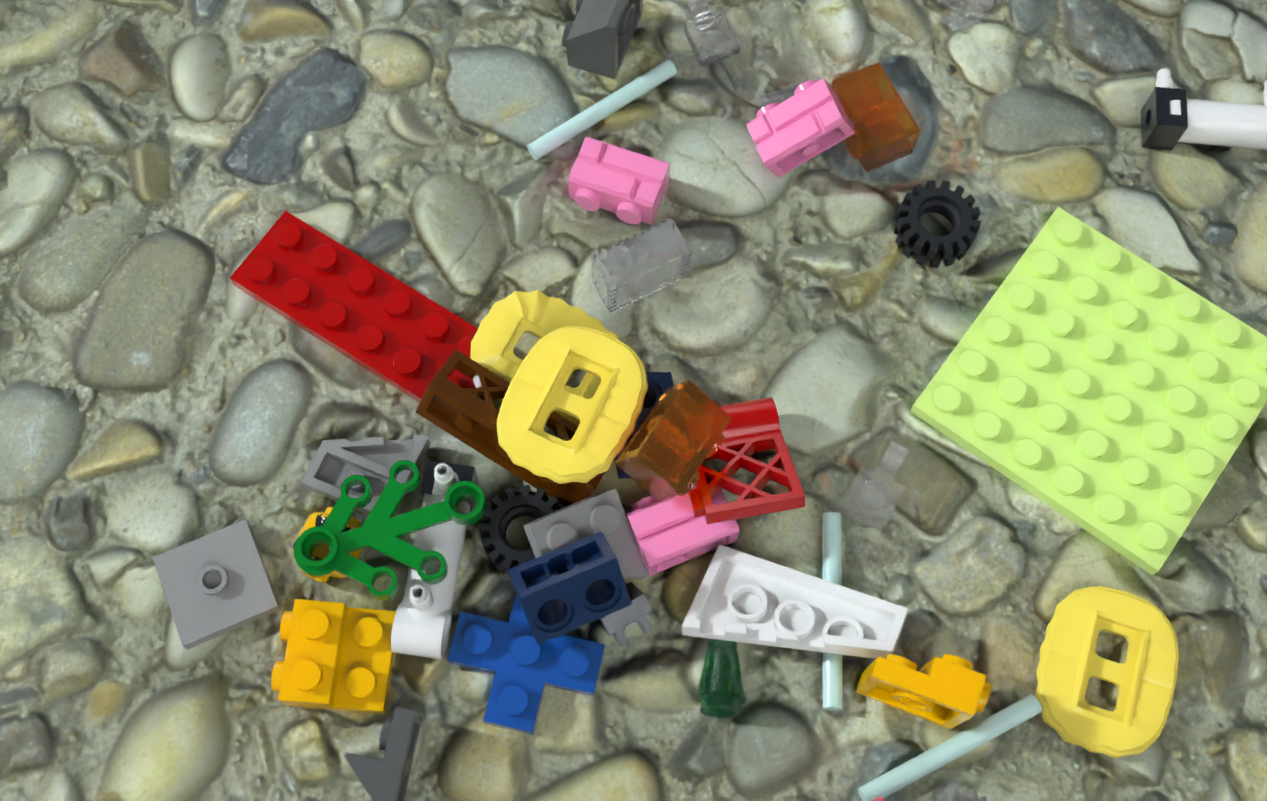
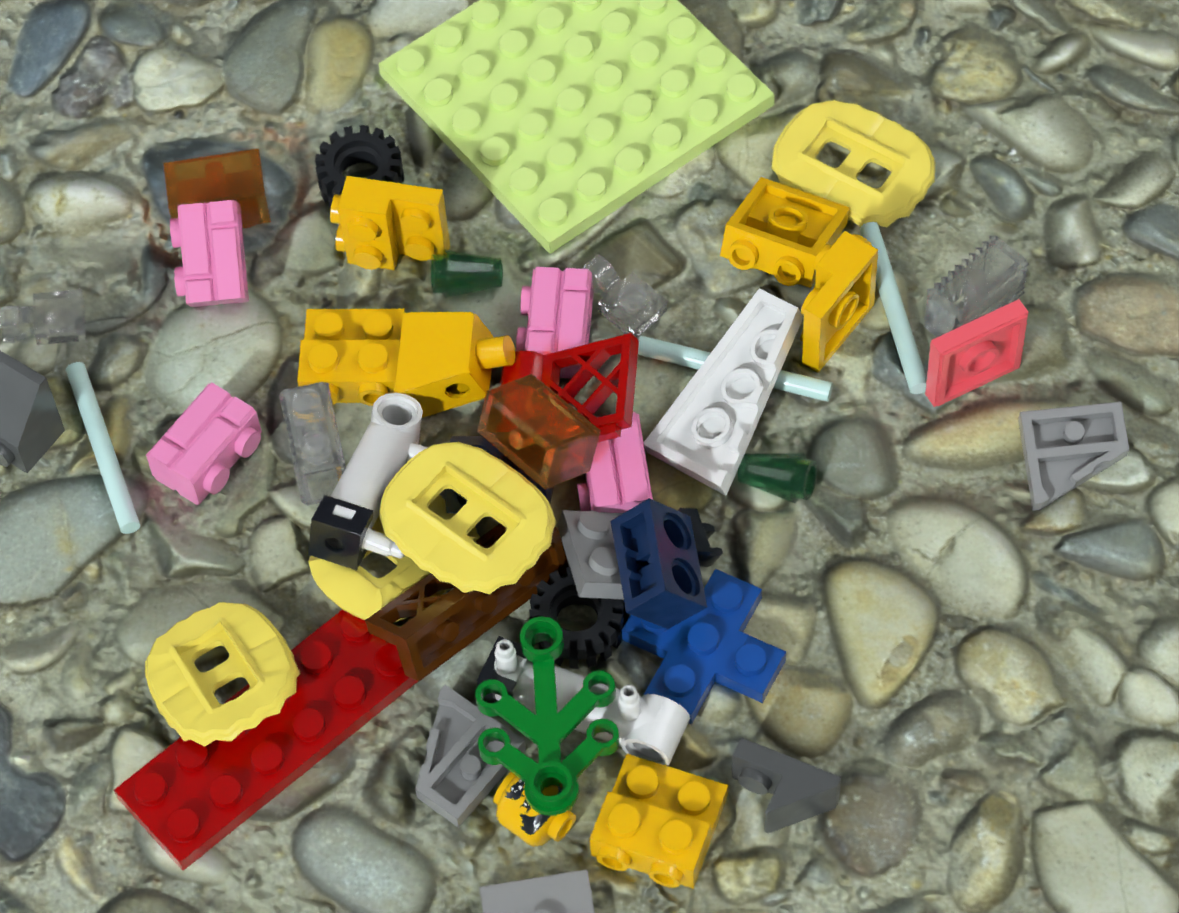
camera: 70 degrees left, 10 degrees down
none -> light yellow piece [145,602,300,747]
none -> yellow plate [297,309,405,406]
none -> white piece [308,393,428,570]
none -> yellow plate [330,176,450,270]
none -> yellow torso [394,312,515,418]
none -> clear green cone [430,249,503,298]
none -> bright pink brick [516,267,594,379]
none -> yellow plate [720,177,851,288]

